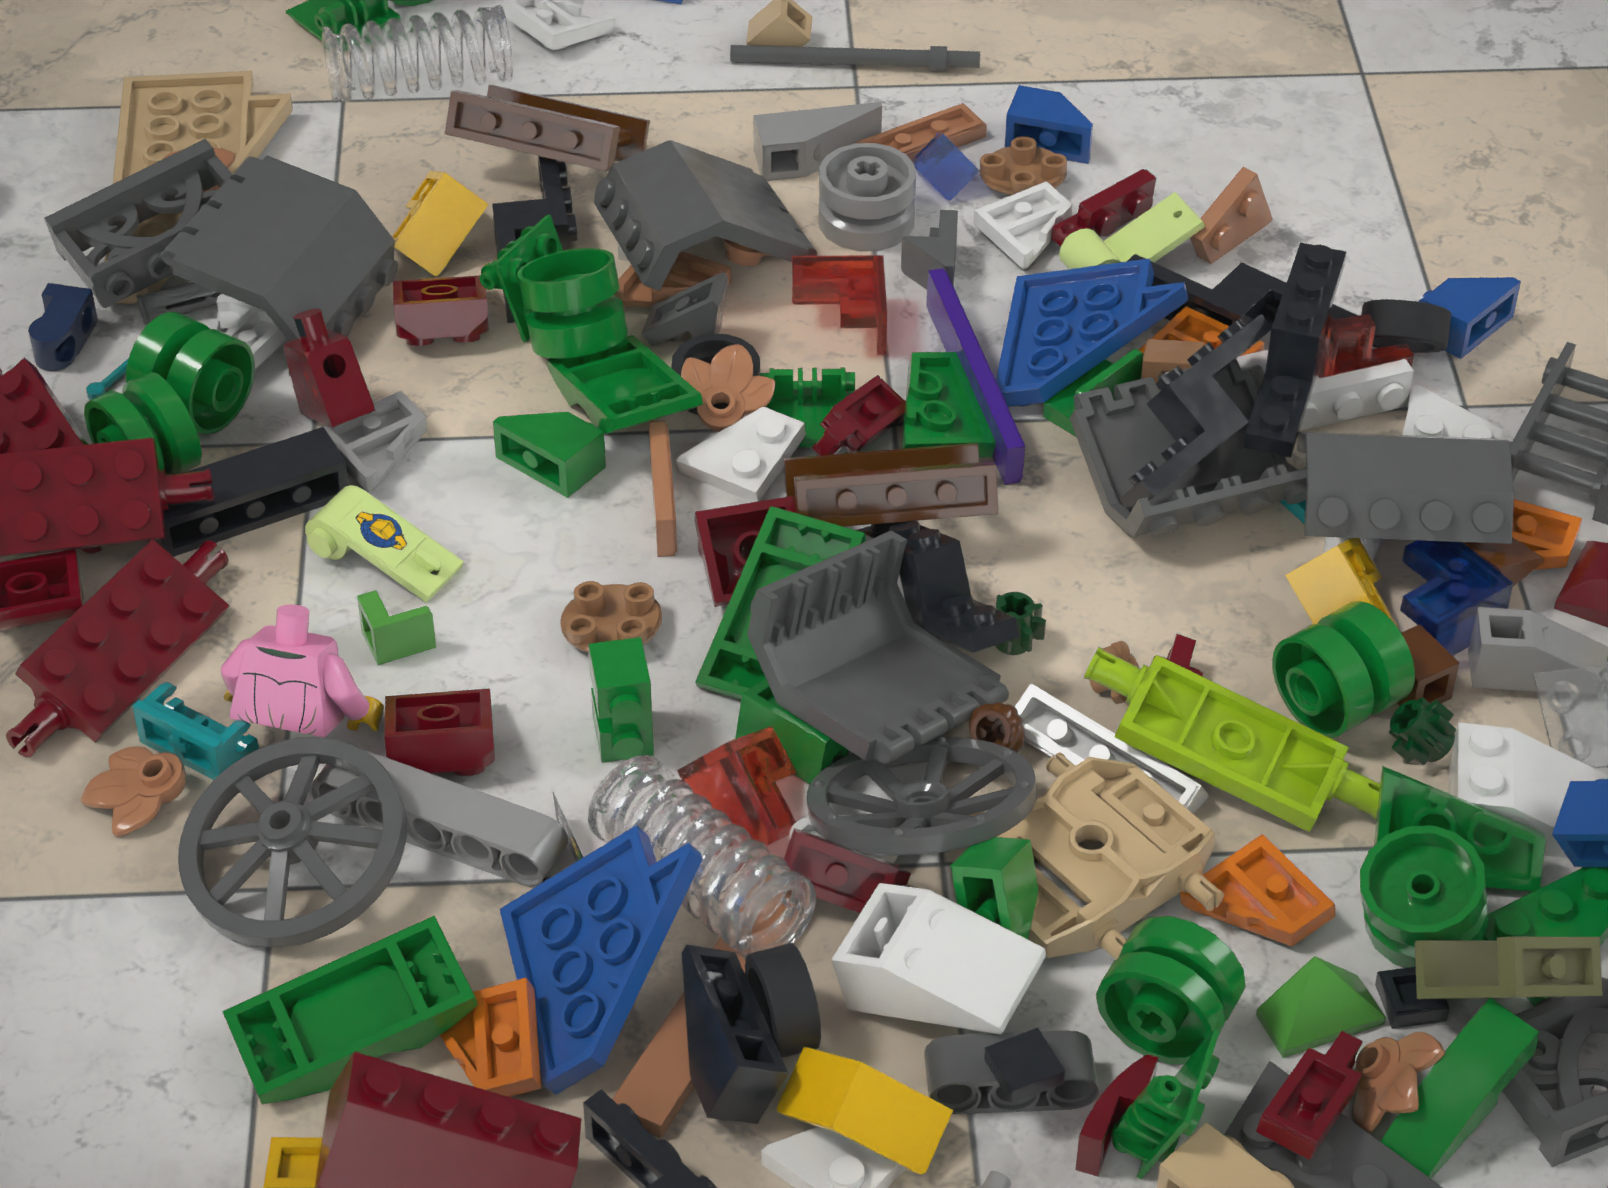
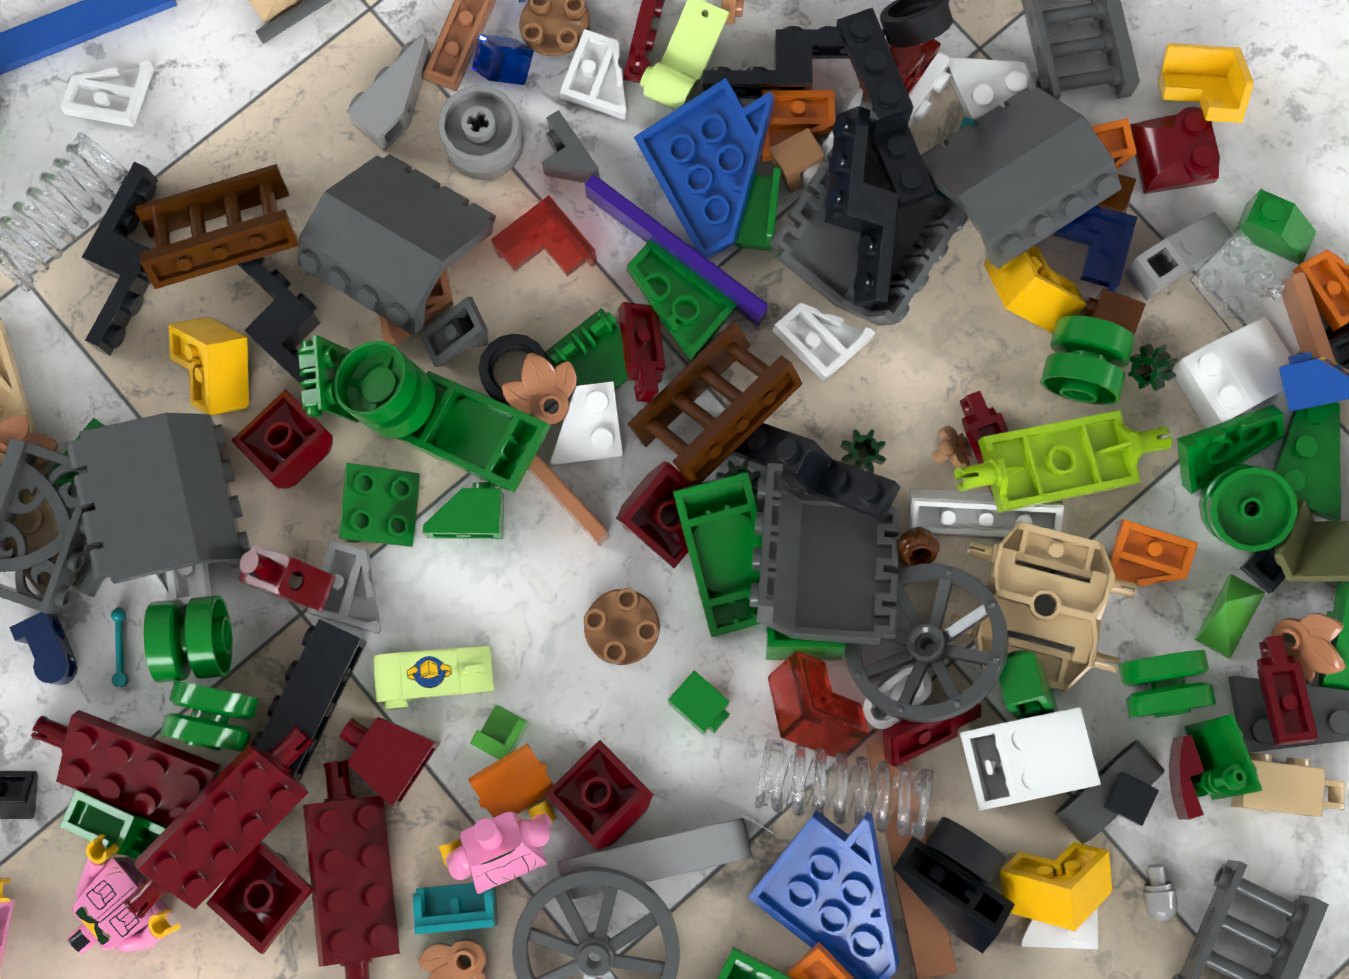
camera: 35 degrees left, 35 degrees up
none -> black bracket [82,161,158,356]
none -> green hinge [338,463,420,547]
none -> dark red torso [339,717,440,806]
none -> orange piece [468,743,554,818]
none -> white wing [772,302,876,382]

